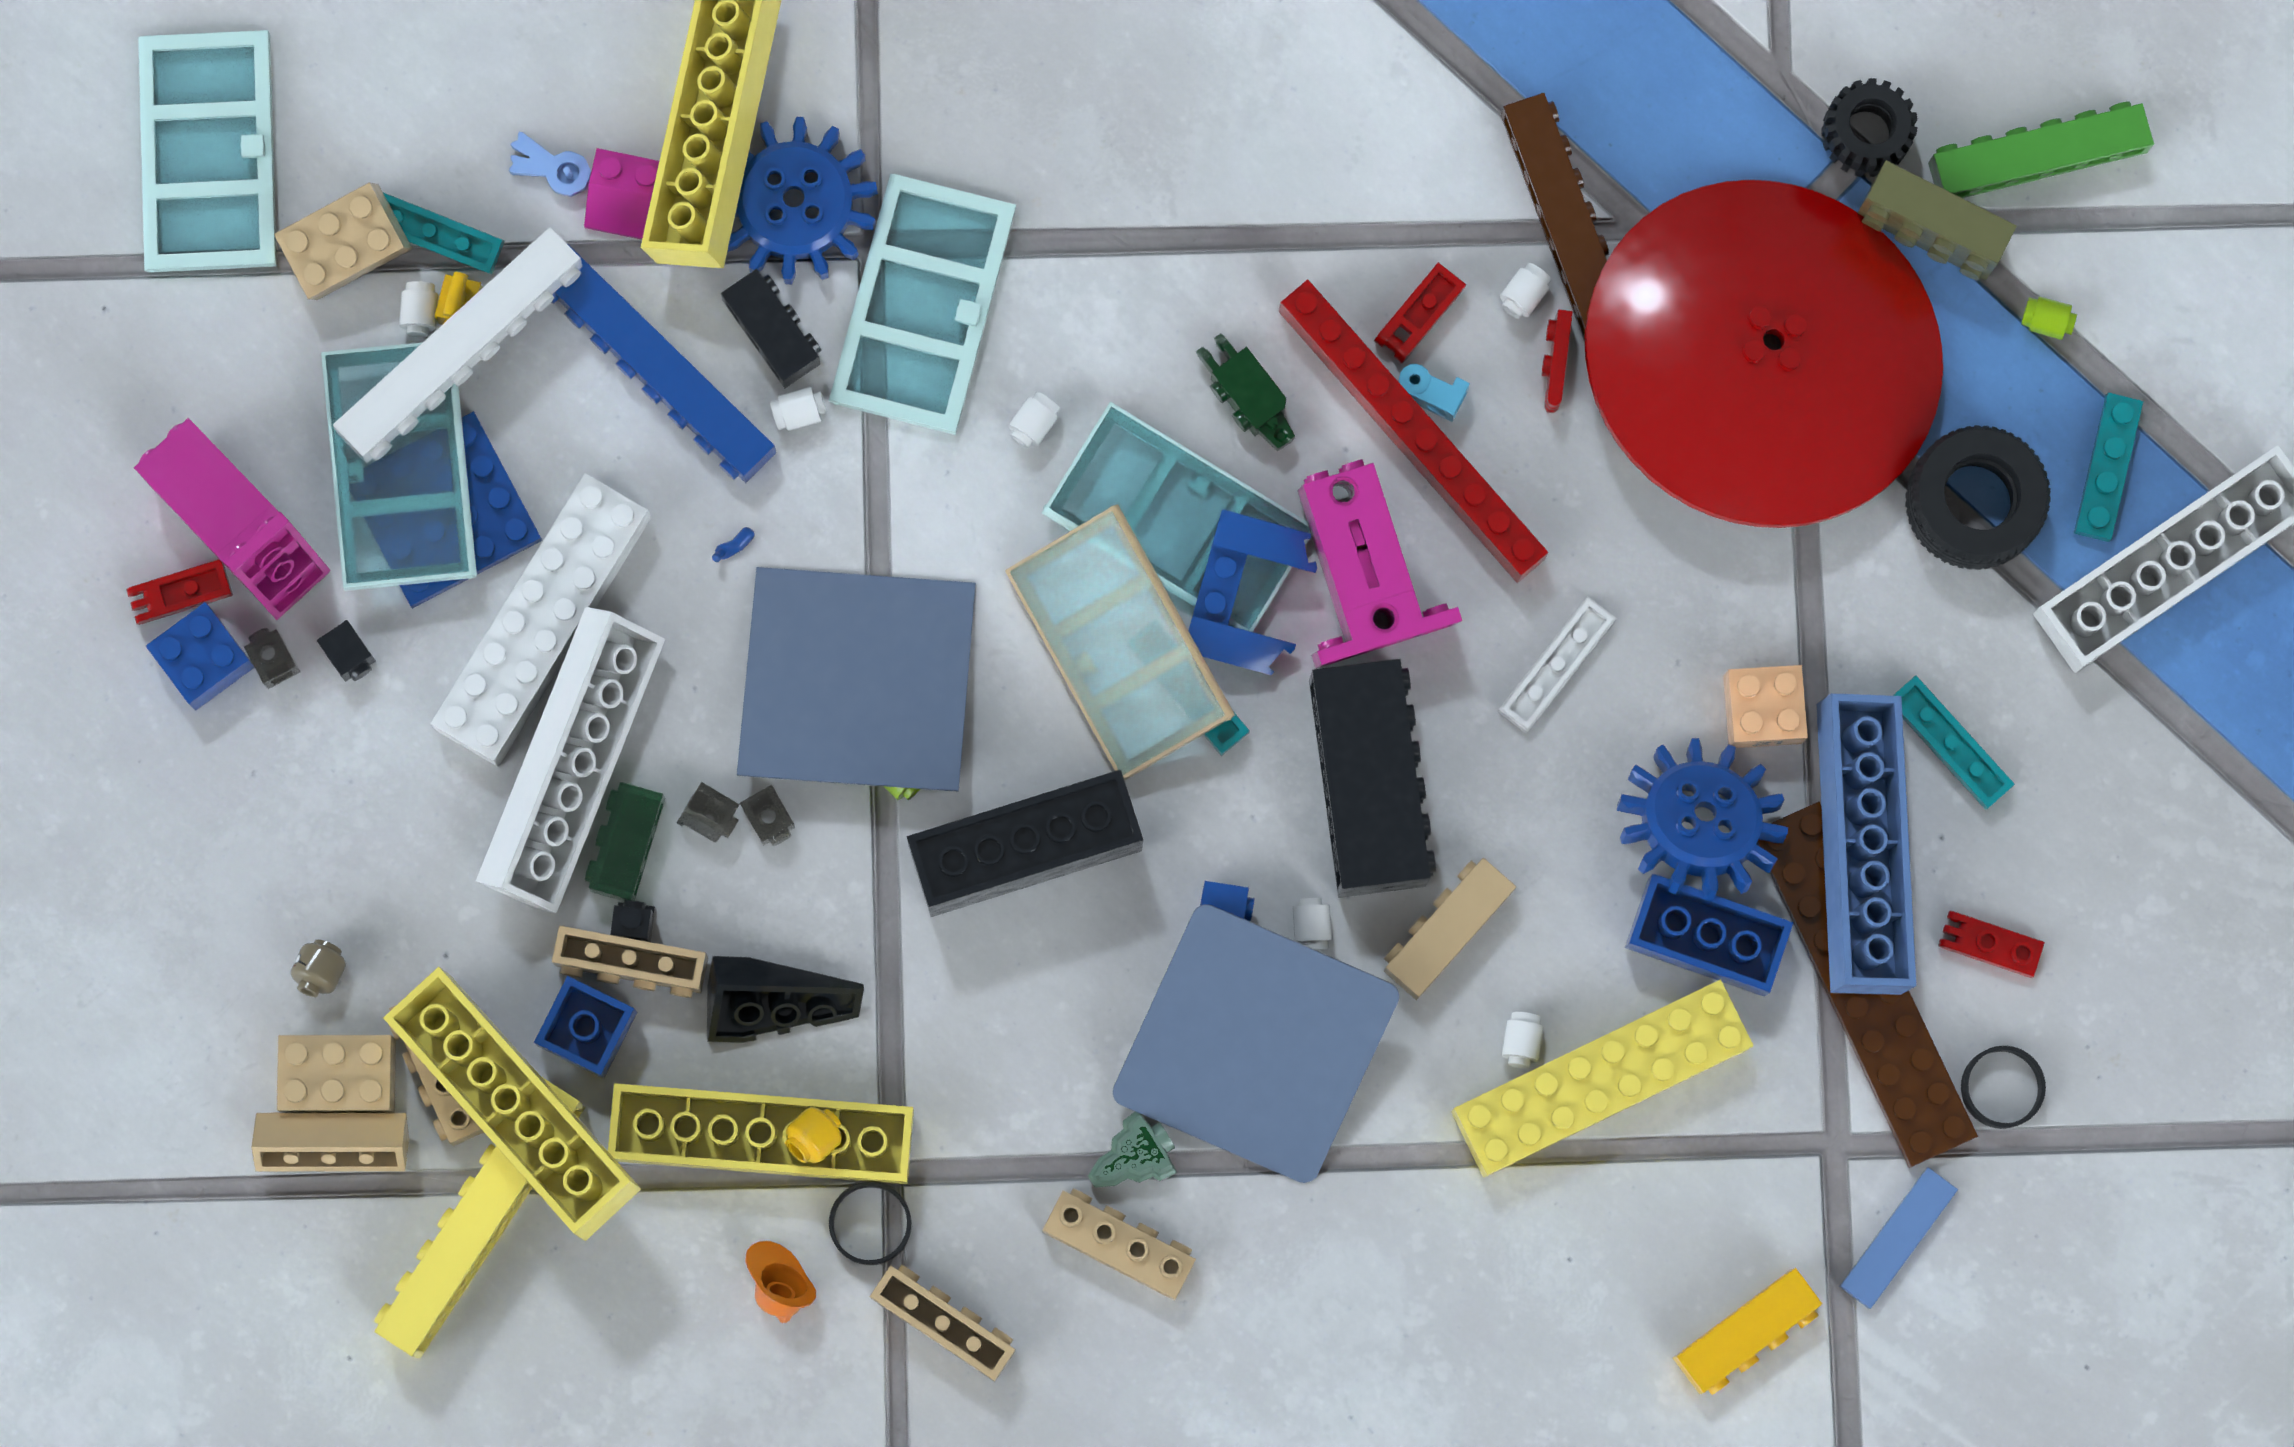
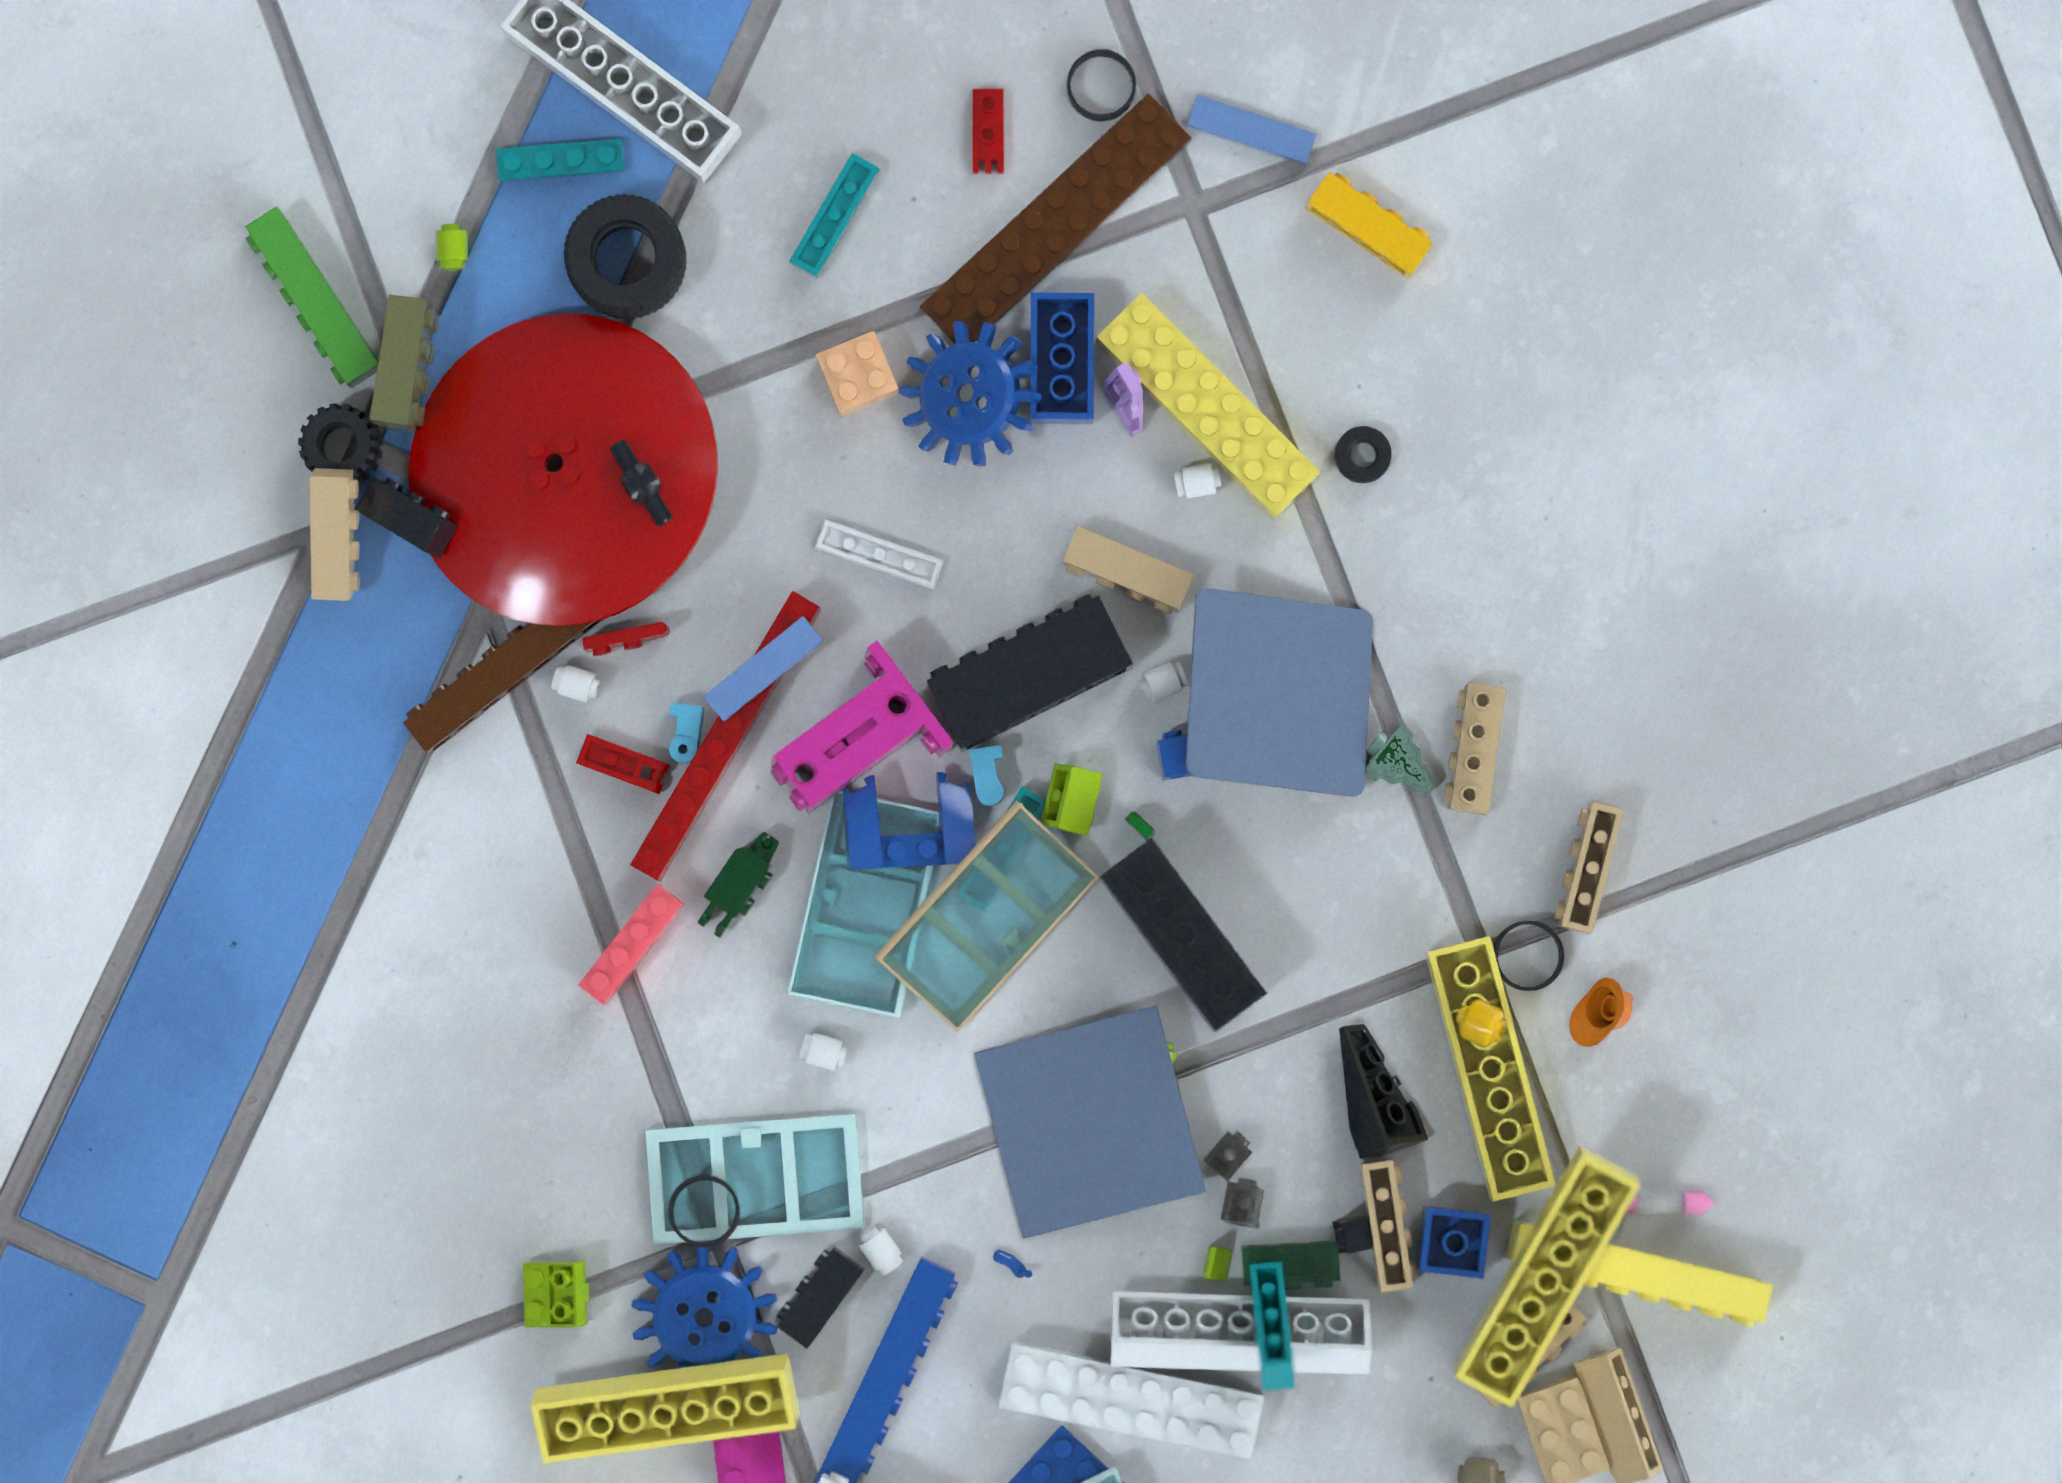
camera: 100 degrees left, 5 degrees up
medium blue brick [1816,693,1916,995] -> none
none -> tan brick [309,468,360,601]
none -> black brick [355,476,458,559]
none -> lime plate [523,1260,590,1327]
none -> coral brick [578,884,685,1005]
none -> black axle [610,440,673,527]
none -> black tyre [668,1175,740,1247]
none -> medium blue tile [703,616,824,722]
none -> medium azure leg [969,745,1004,807]
none -> lime brick [1041,763,1103,836]
none -> lavender wing [1101,362,1143,437]
none -> green tile [1125,811,1155,841]
none -> lime slope [1203,1245,1233,1281]
none -> teal brick [1249,1261,1295,1391]
none -> black tyre [1334,426,1392,483]
none -> clear piece [1624,1190,1713,1216]

